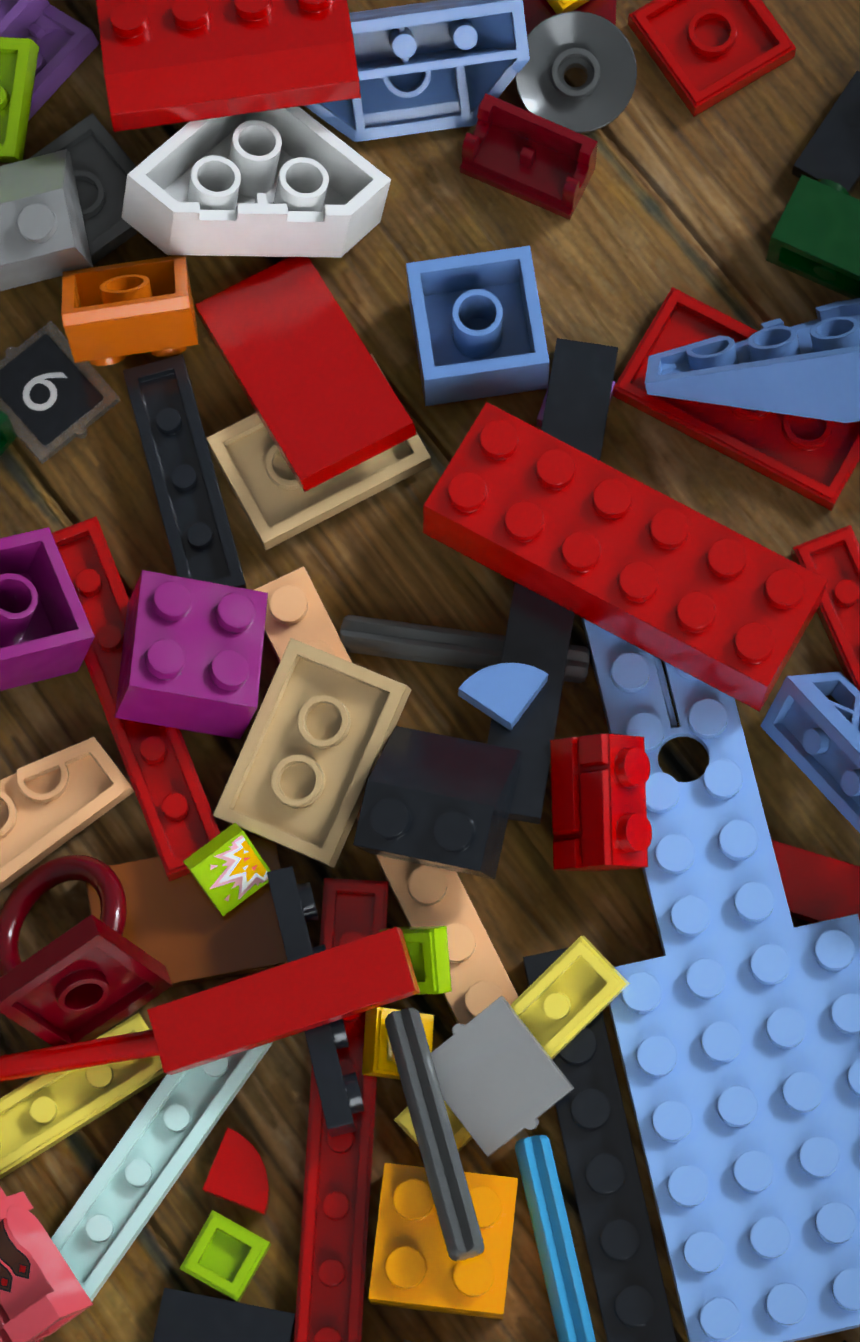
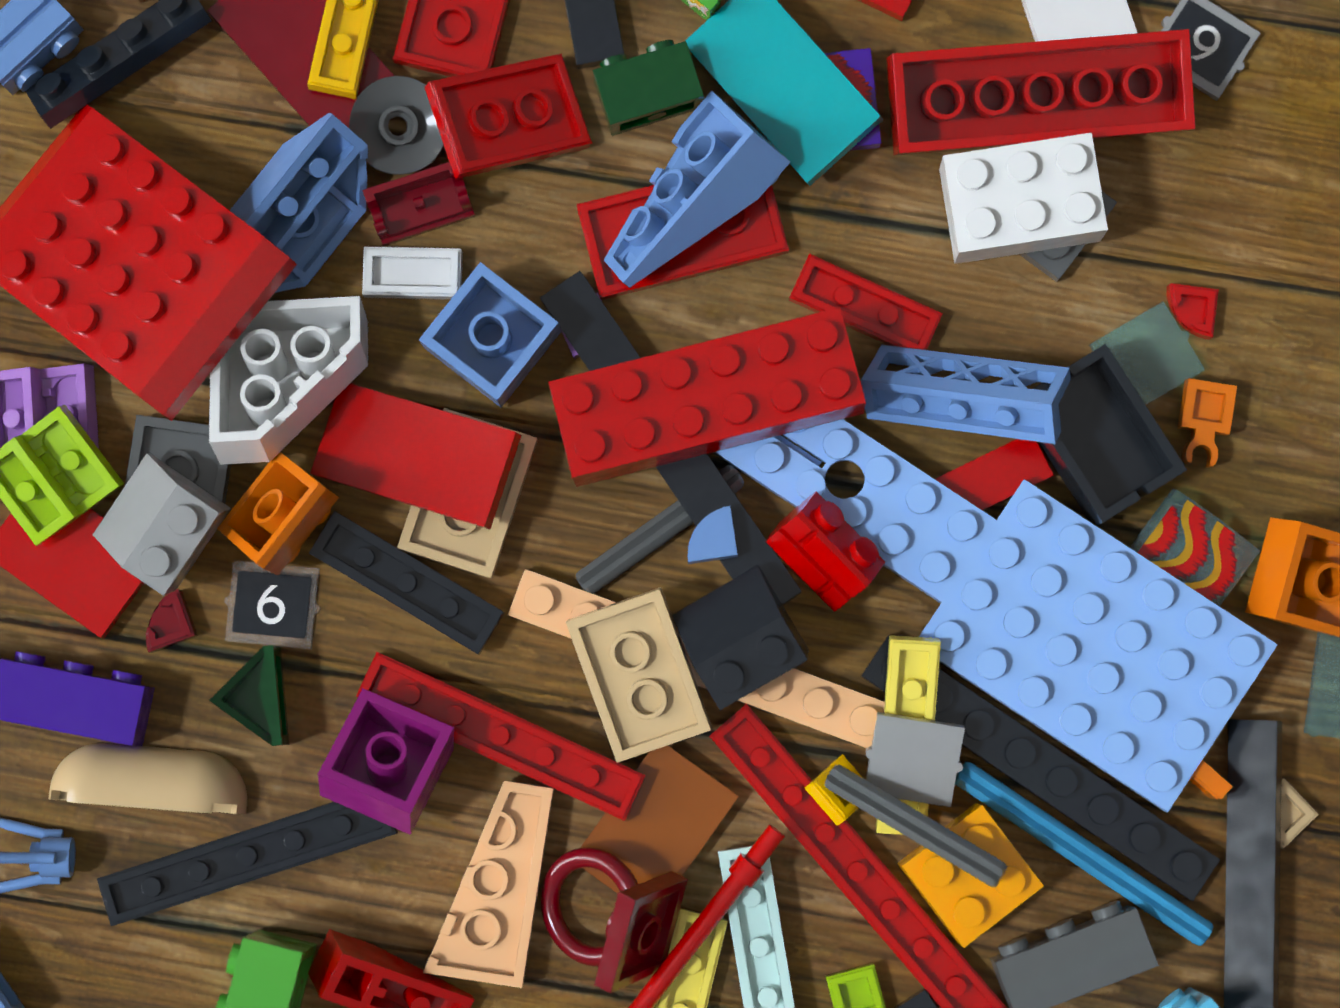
camera: 45 degrees left, 10 degrees up
magenta brick [115,570,268,739] -> none
red tile [147,927,420,1075] -> none
tile [183,823,271,916] -> none
red tile [202,1127,270,1216] -> none
black plate [267,866,365,1137] -> none
lime tile [380,926,452,994] -> none
none -> white tile [362,247,463,299]
none -> red tile [424,53,592,179]

